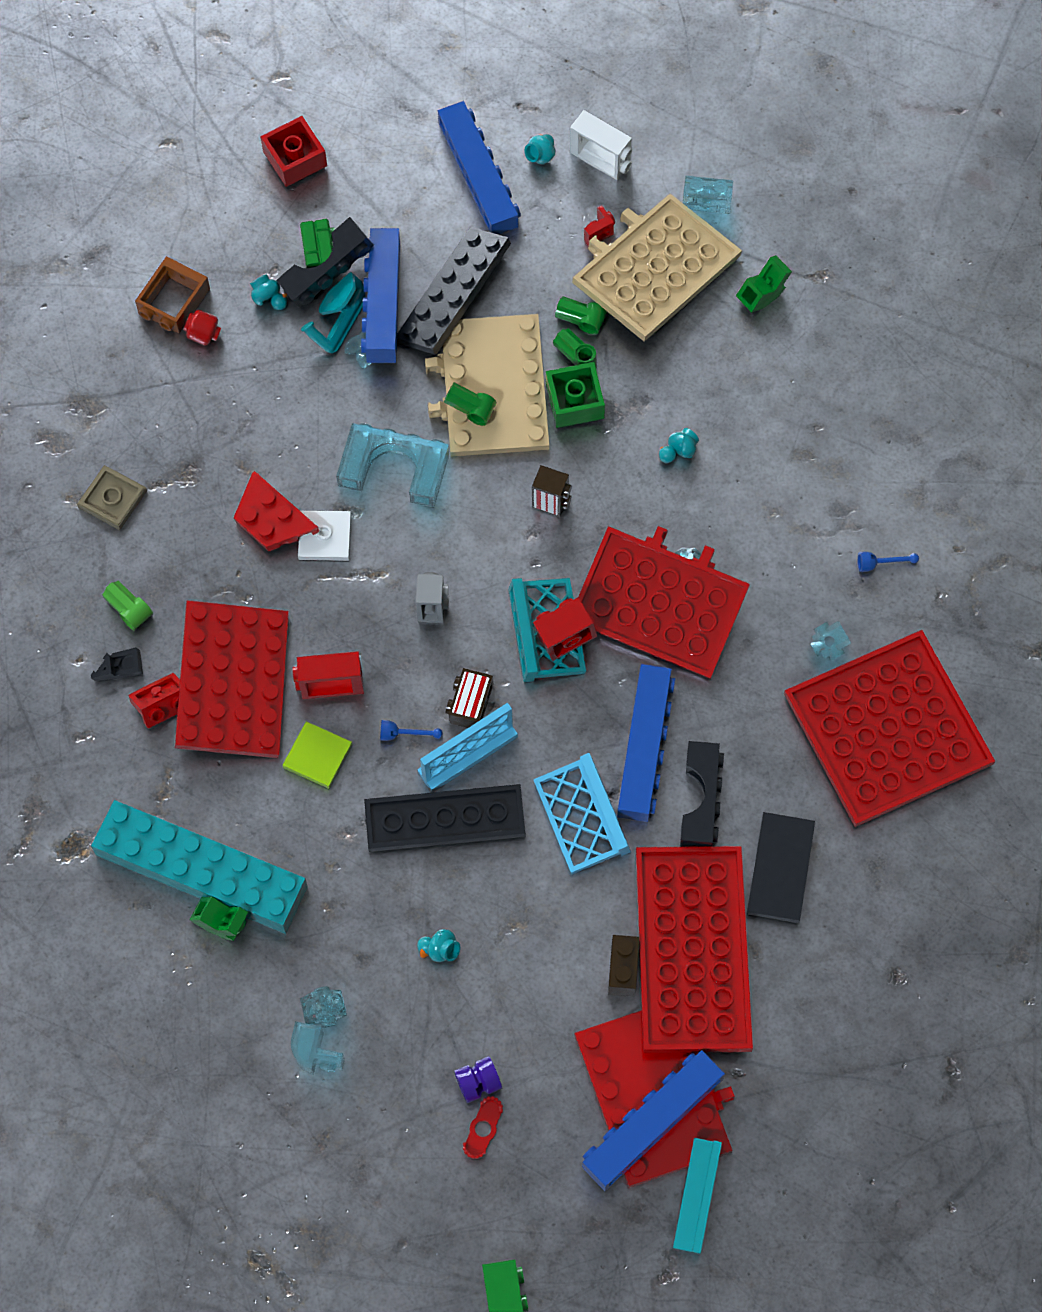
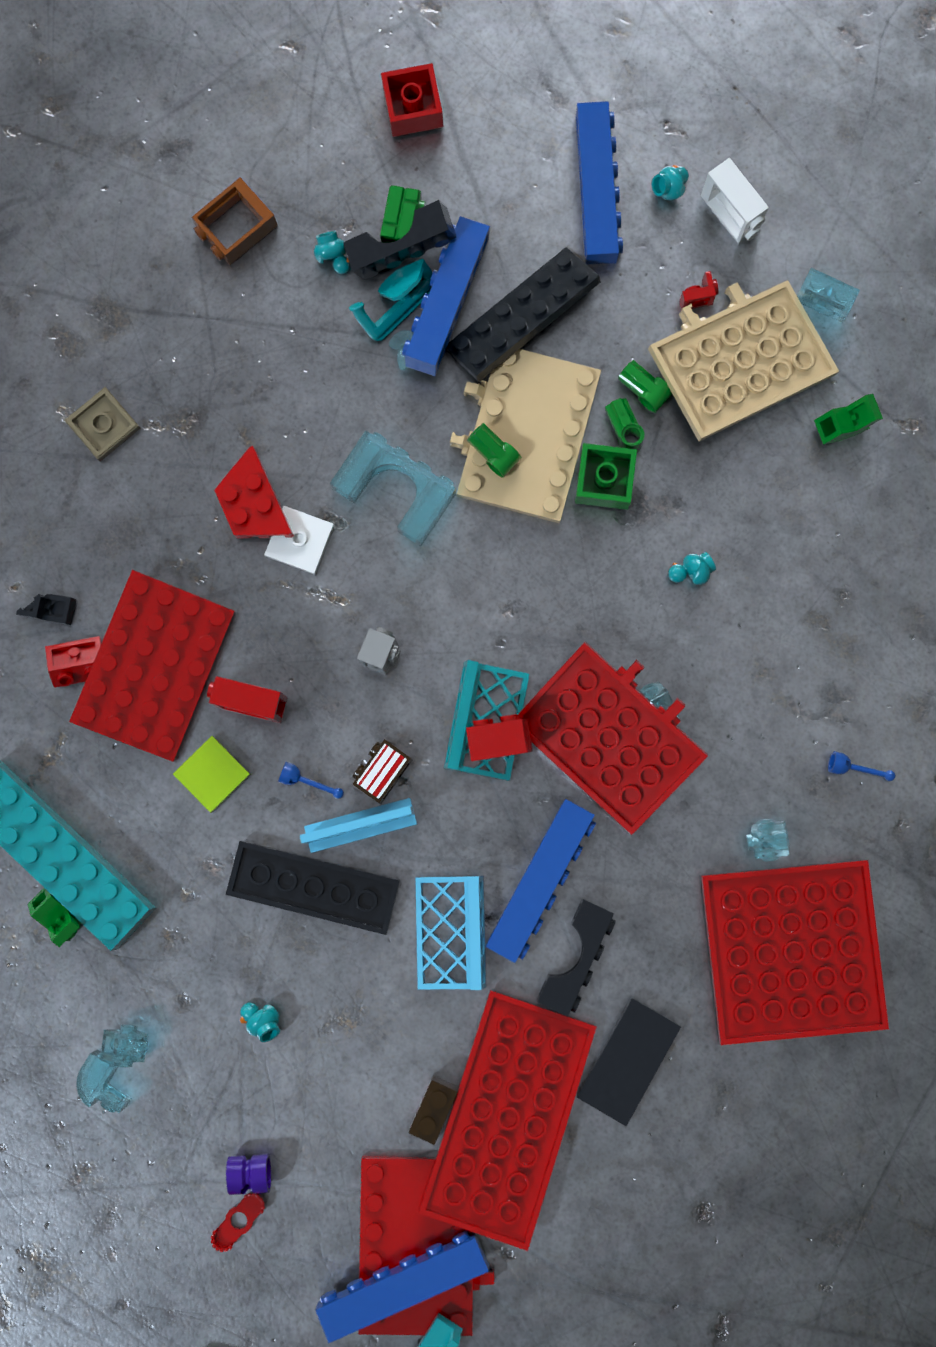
camera: 25 degrees right, 15 degrees up
bright green piece [102,581,153,631] -> none
red head [183,310,221,346] -> none
dark brown brick [532,465,572,517] -> none

